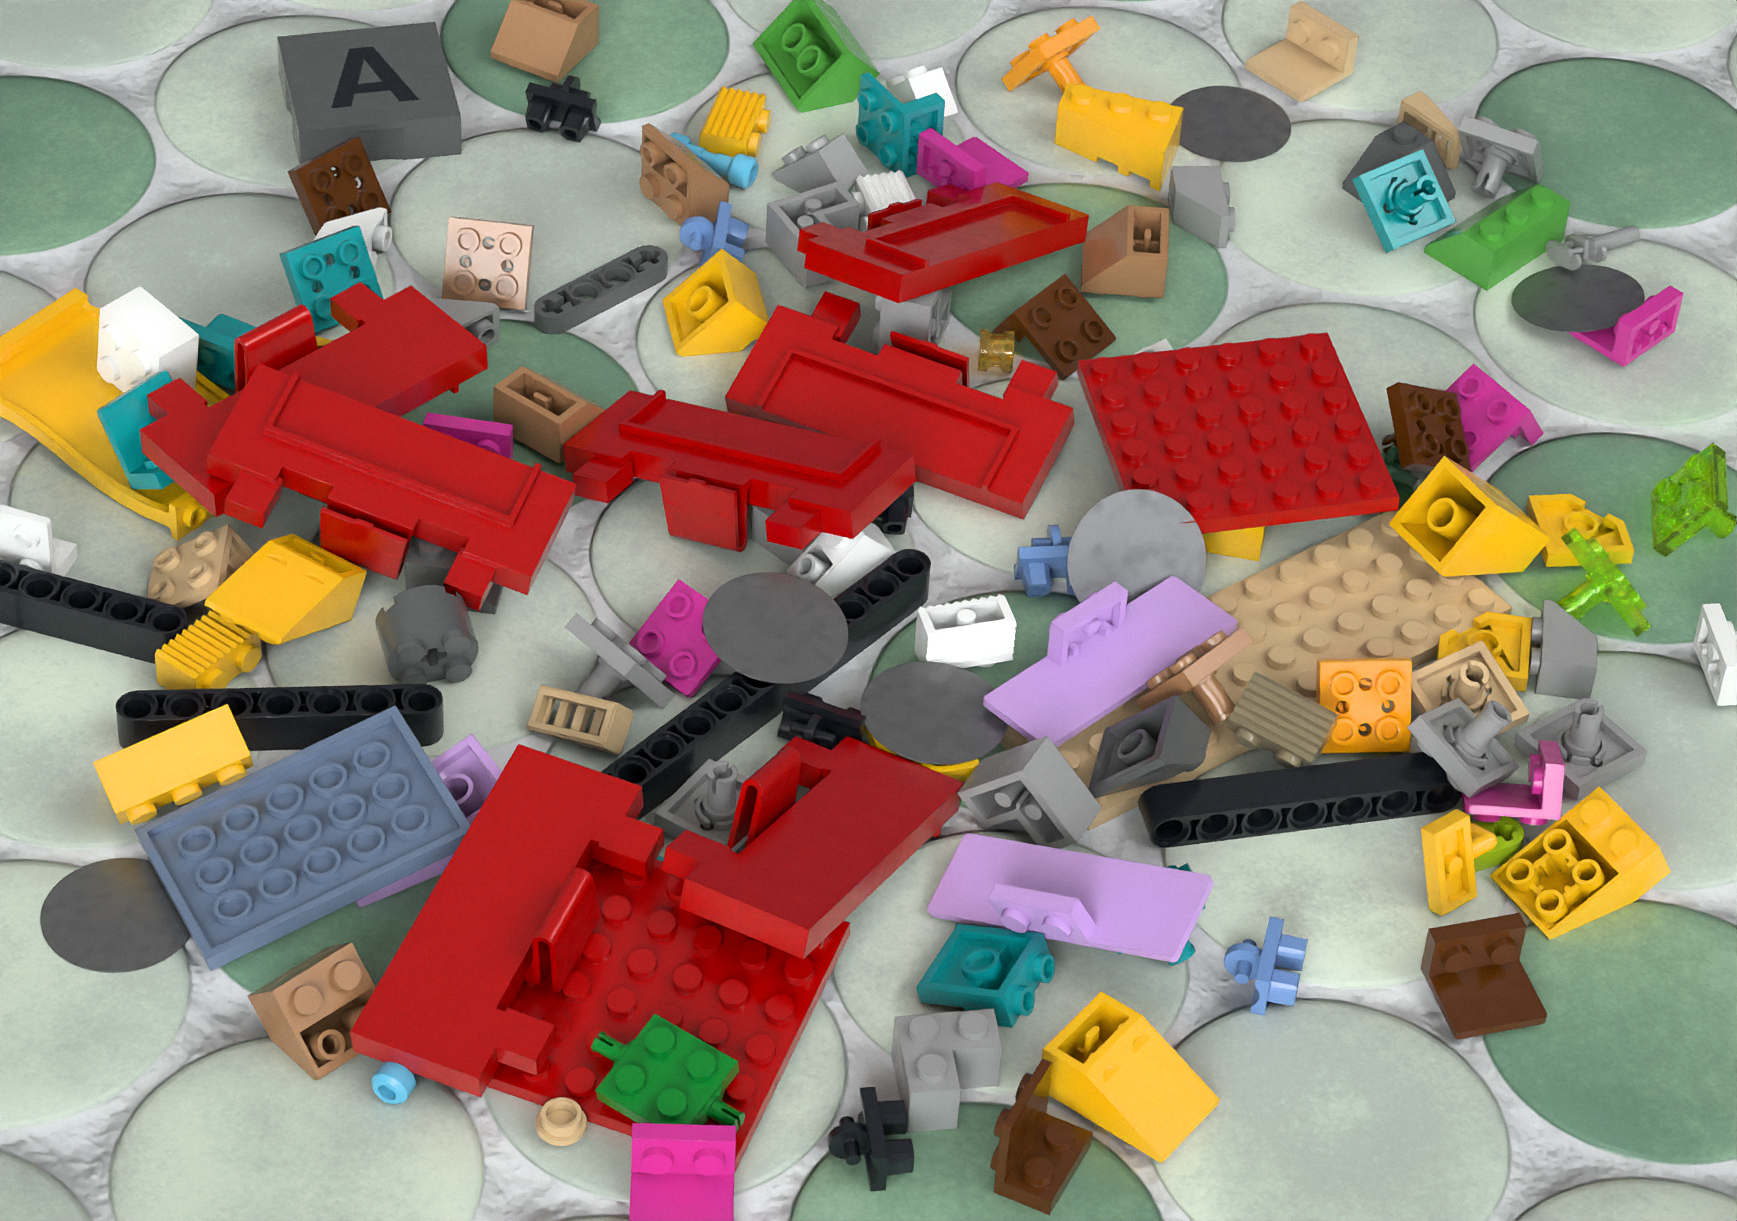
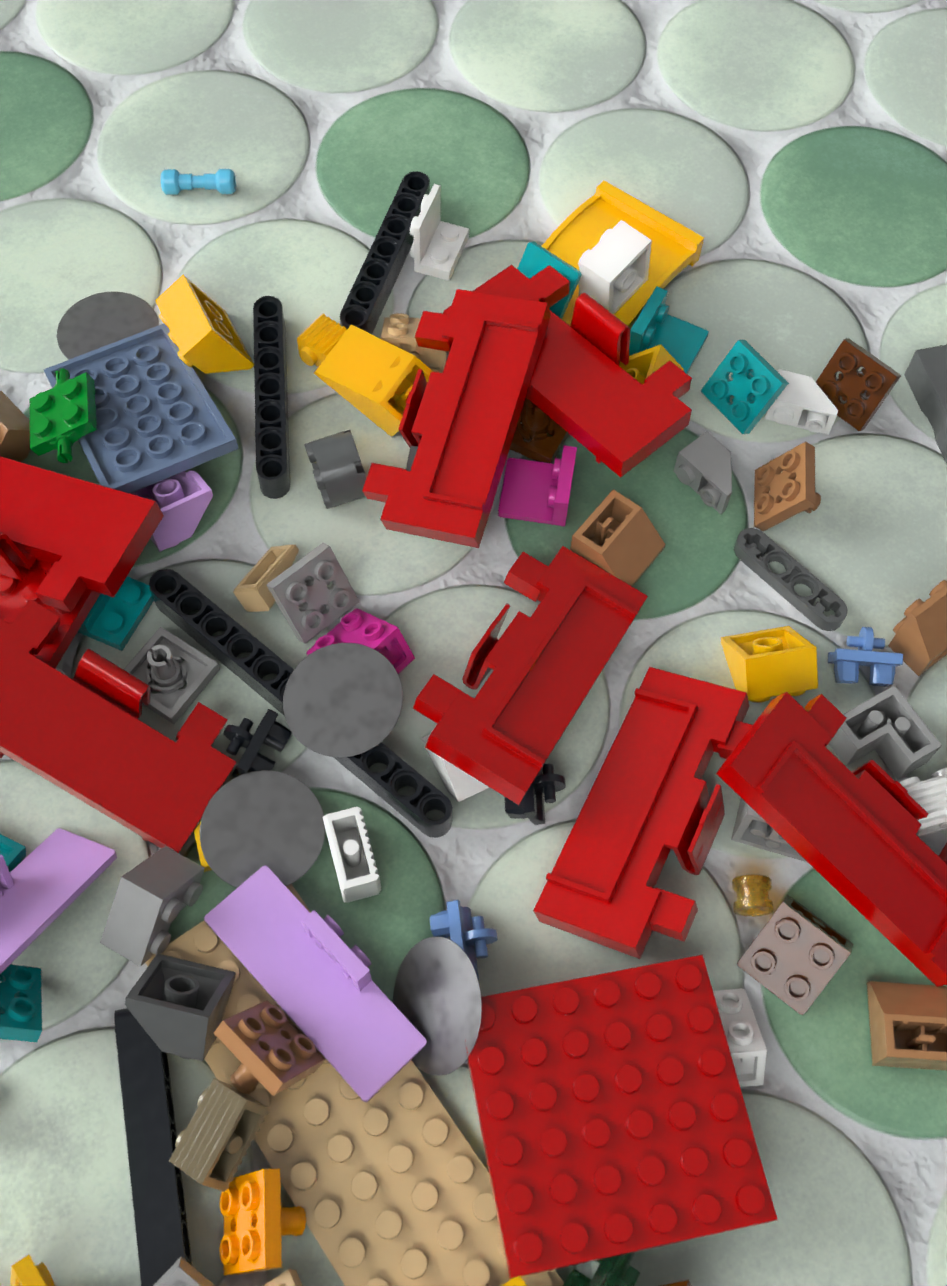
camera: 90 degrees right, 20 degrees up
none -> green plate [29,369,97,463]

